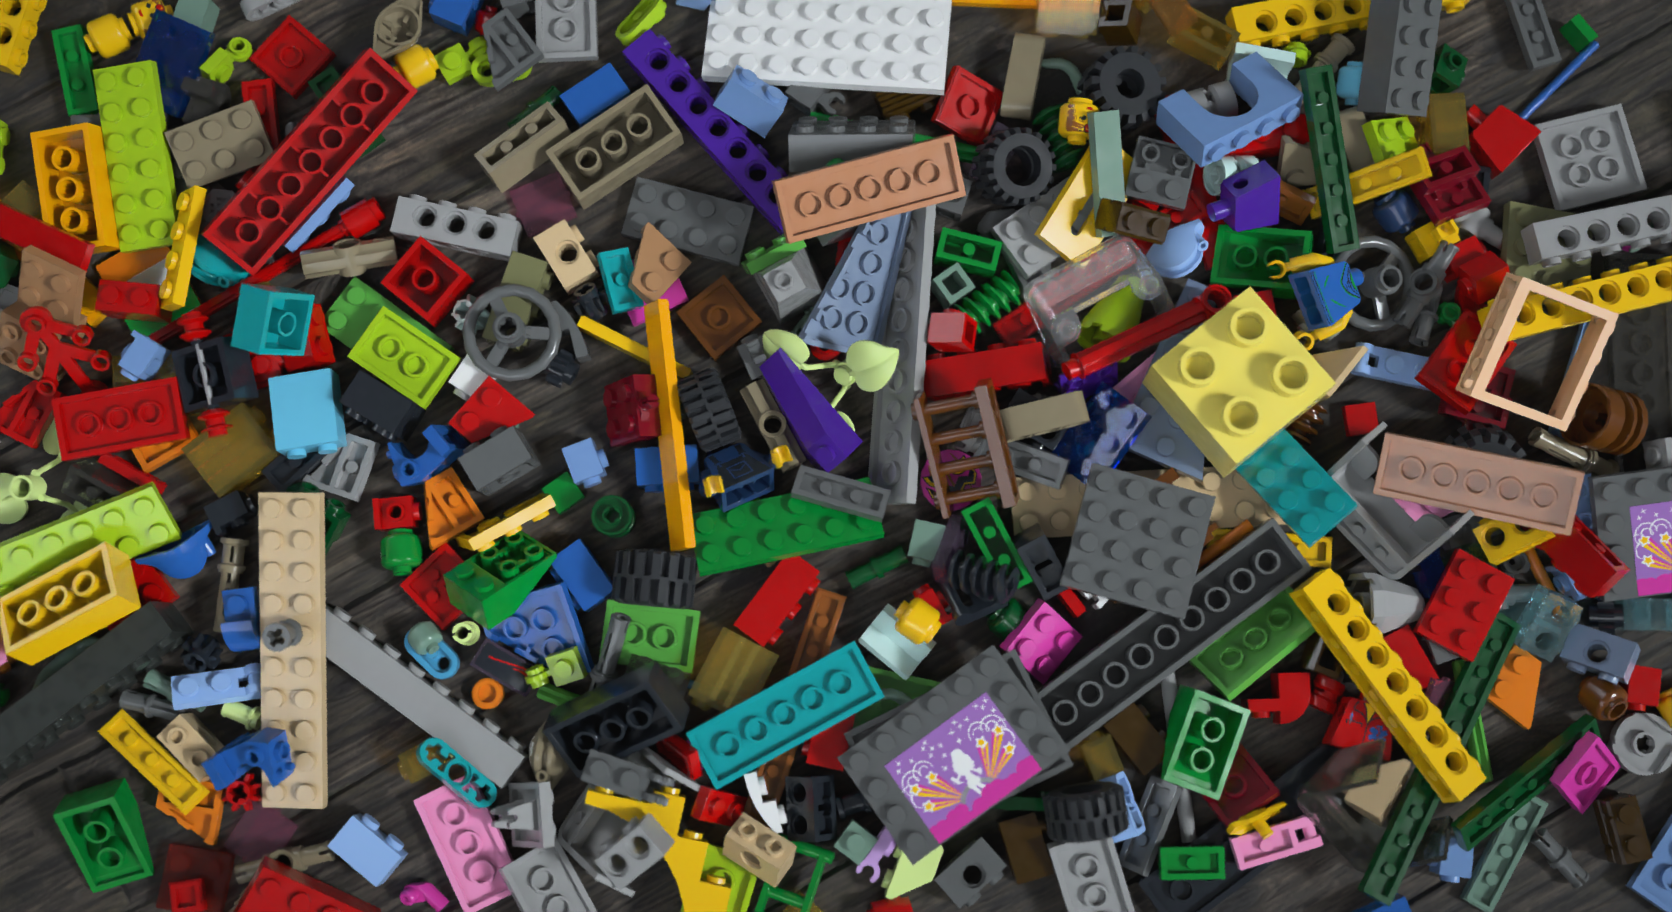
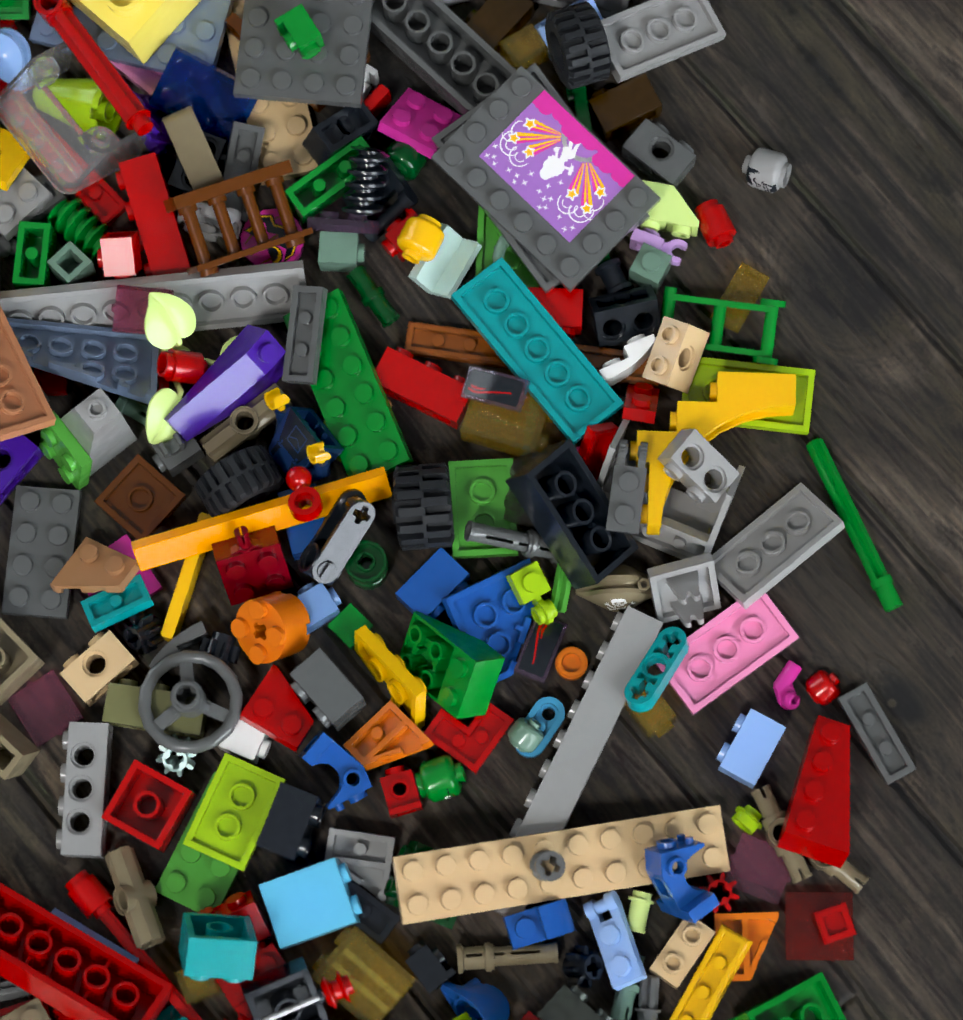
camera: 90 degrees left, 5 degrees down
yellowish green pin [452,621,480,646] -> none
none -> clear pink piece [111,285,174,334]
none -> red brick [157,349,208,384]
none -> orange brick [231,591,310,665]
none -> green brick [274,4,325,60]
none -> red plate [286,466,323,522]
none -> piece [298,489,375,585]
none -> black slope [460,366,530,413]
none -> lime plate [731,805,763,835]

